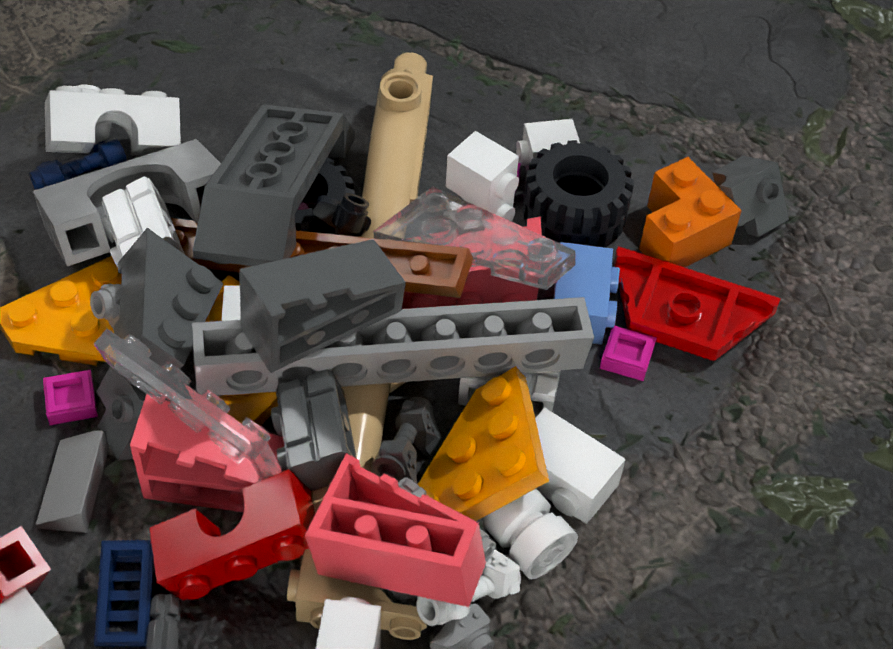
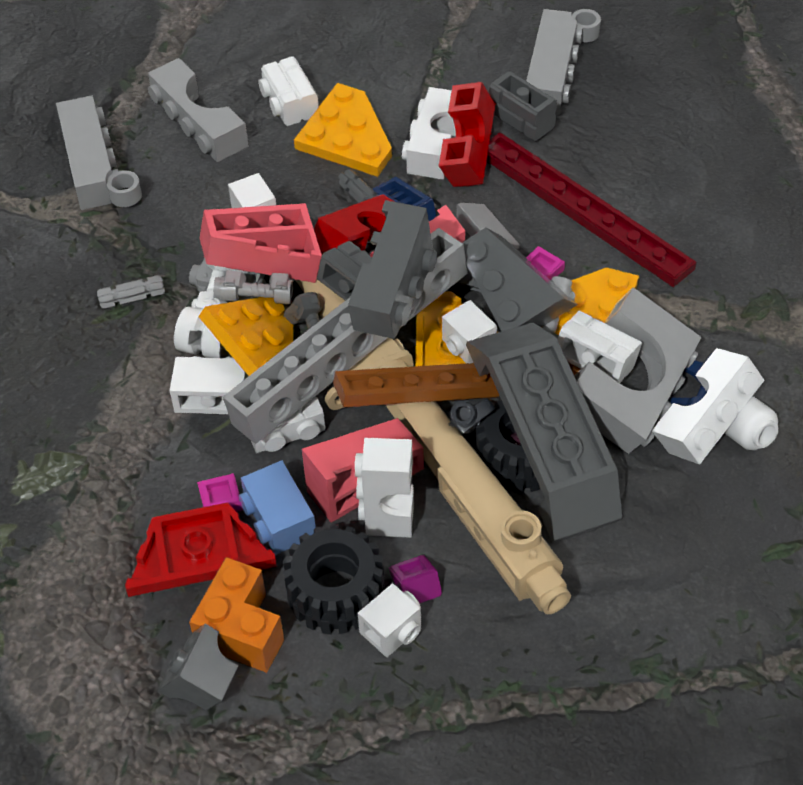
camera: 150 degrees right, 0 degrees up
clear wing [94,329,282,481] -> none
clear wing [373,186,576,290] -> none

